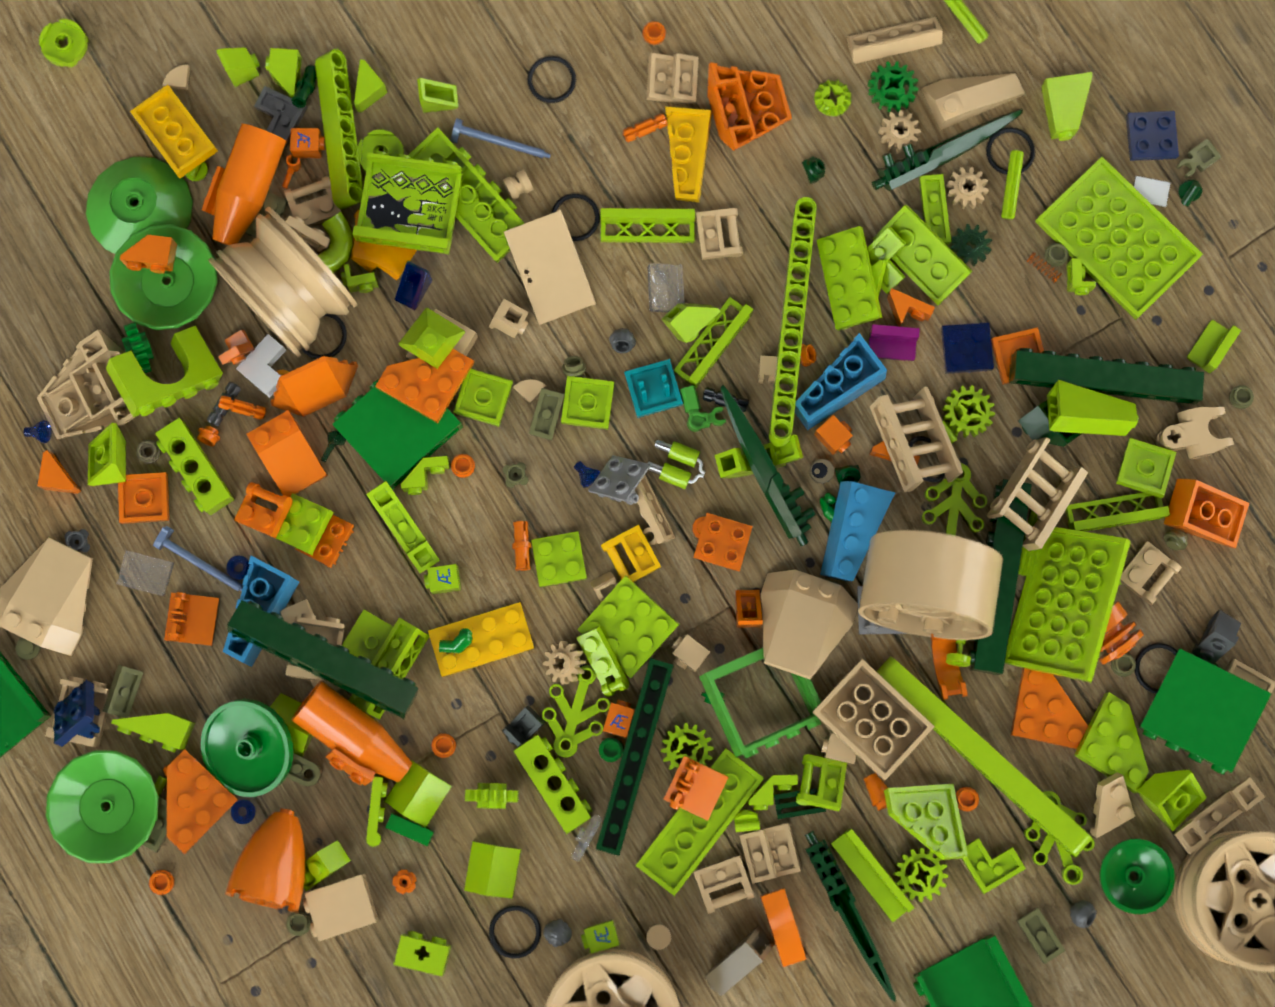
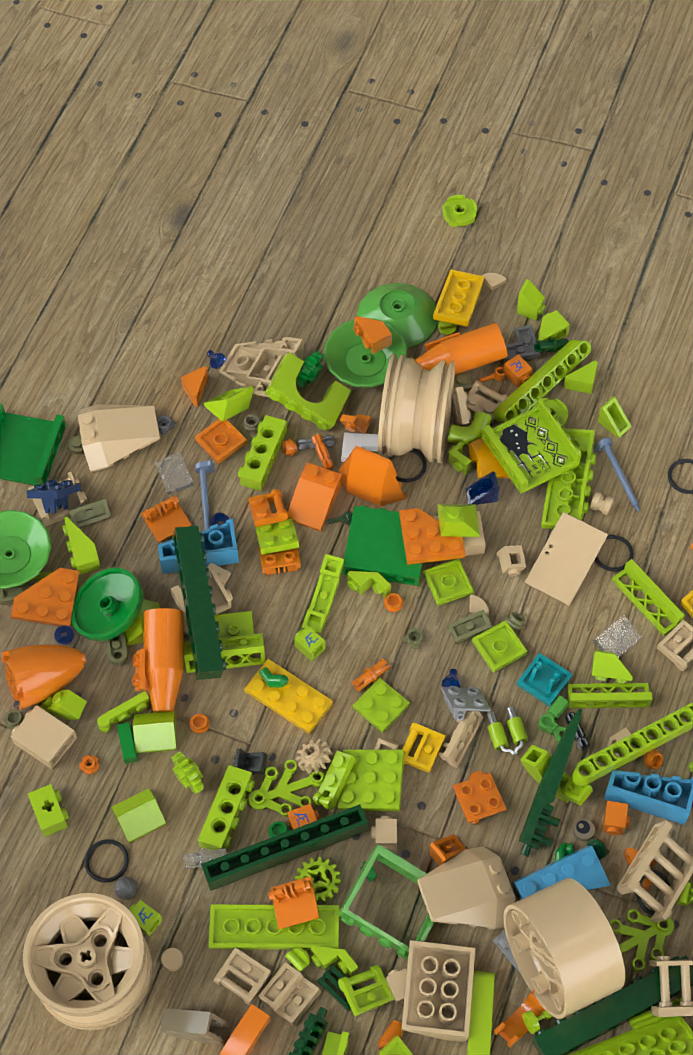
camera: 55 degrees right, 20 degrees down
dark grey piece [609,328,636,354] -> none

